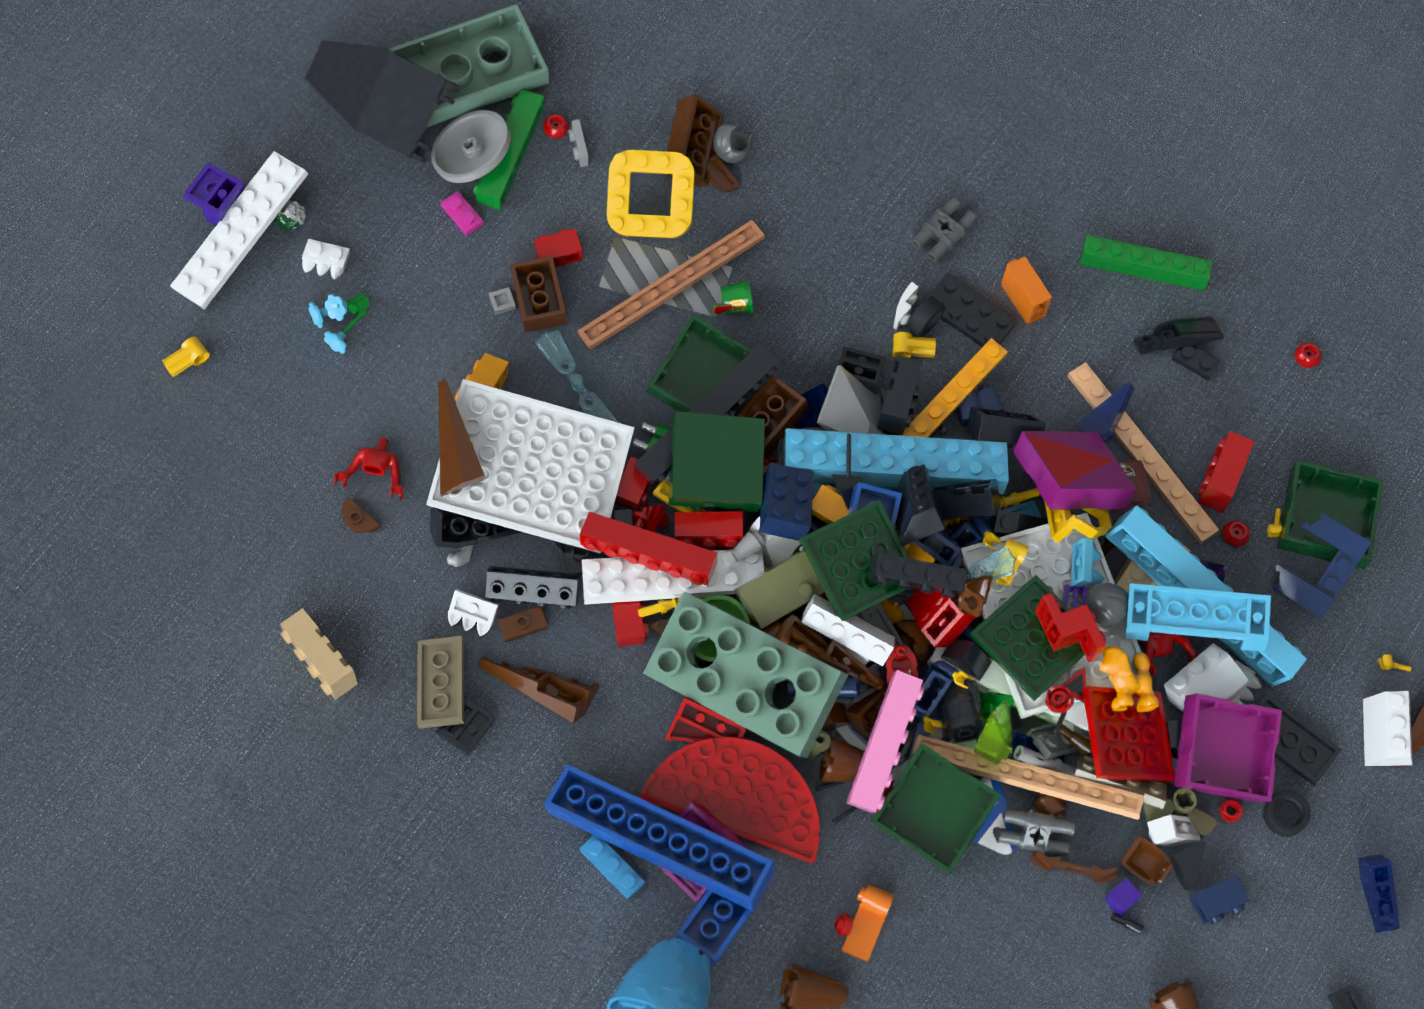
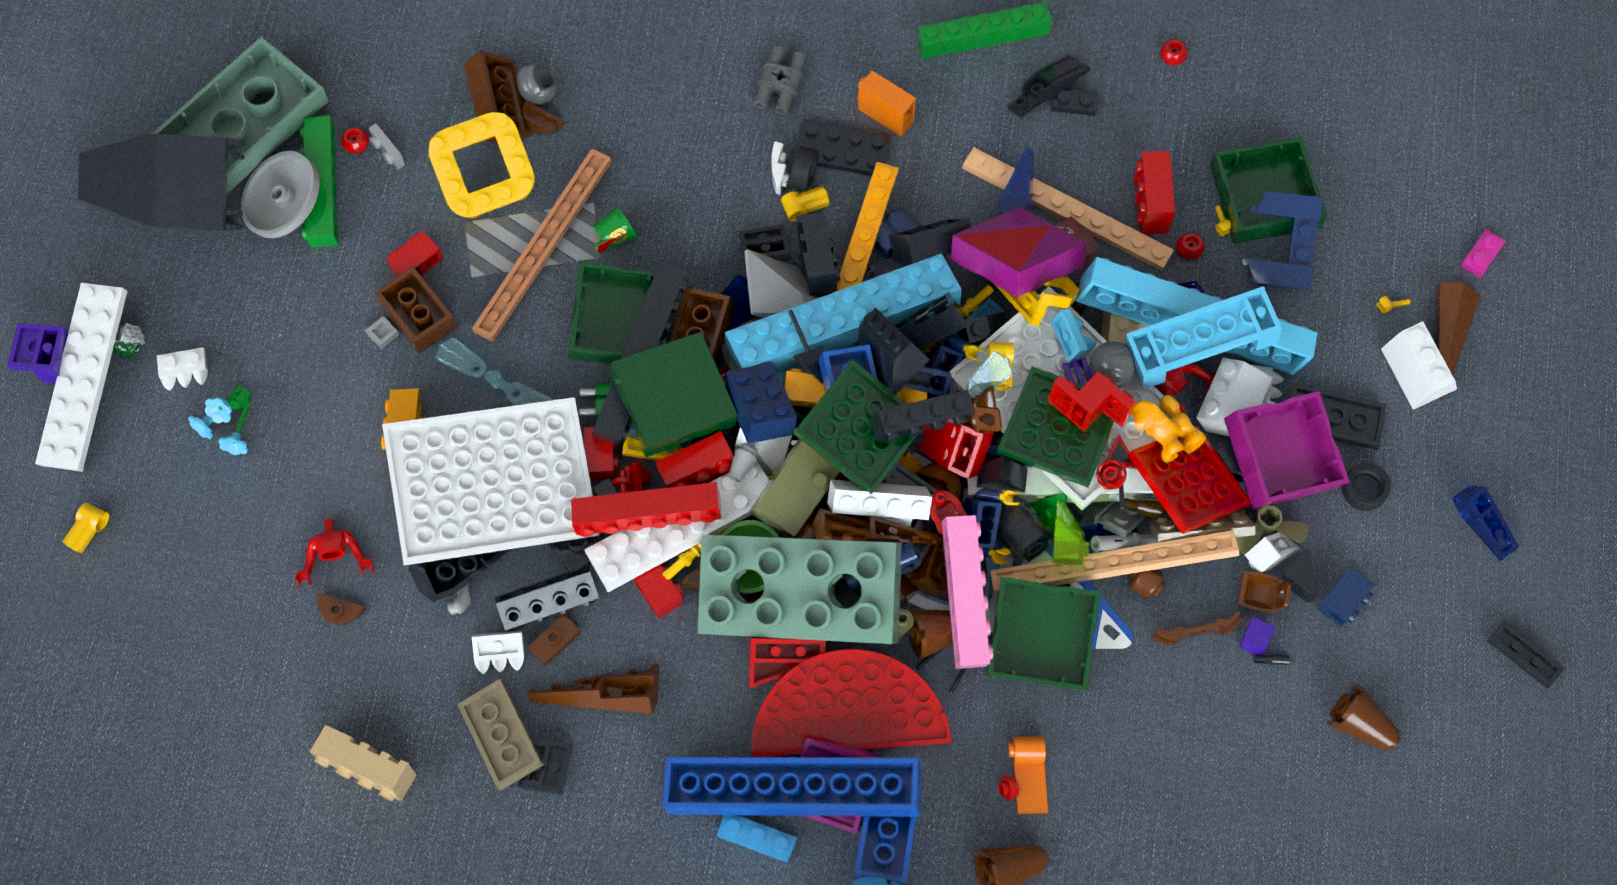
camera: 20 degrees left, 0 degrees up
reddish brown wedge [438,379,485,497] -> none
dark pink plate [441,191,484,236] -> none
dark grey pin [998,808,1075,856] -> none
red plate [1219,799,1243,823] -> none

